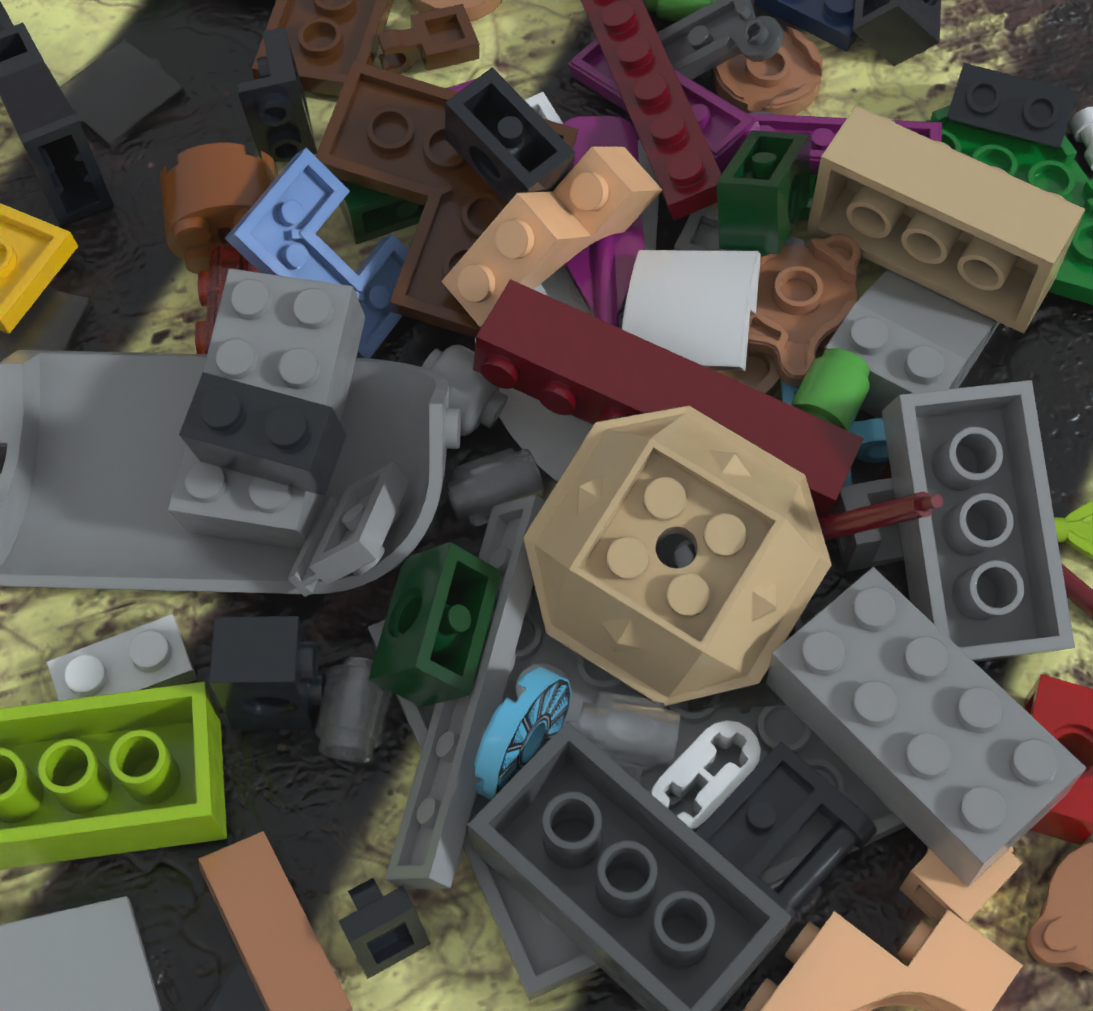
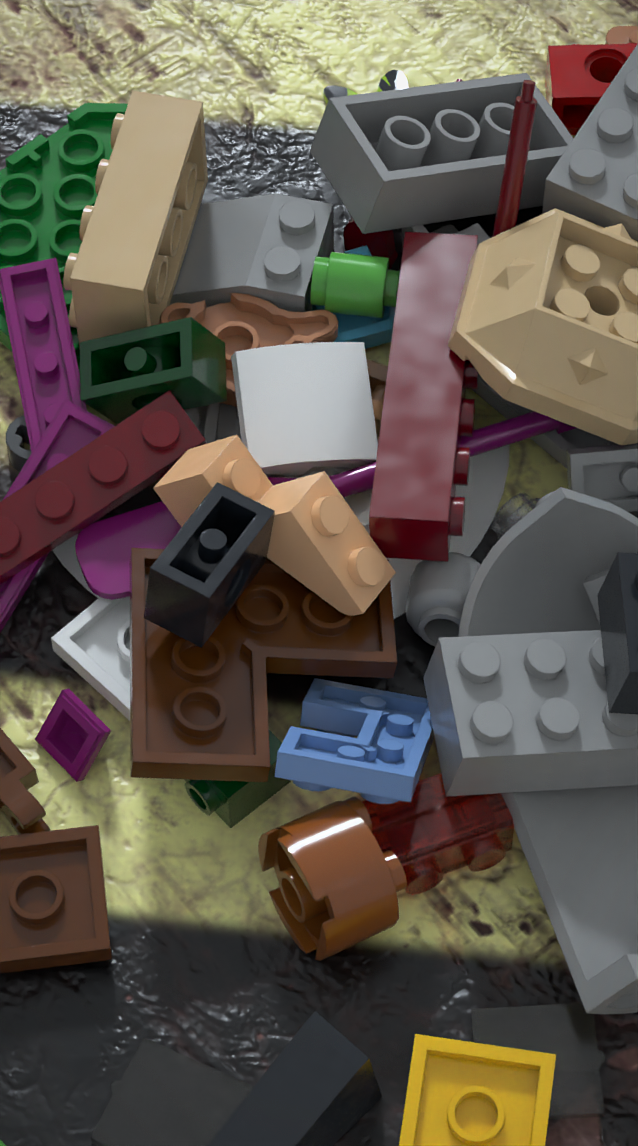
camera: 110 degrees left, 5 degrees down
black bracket [237,27,317,162] -> none

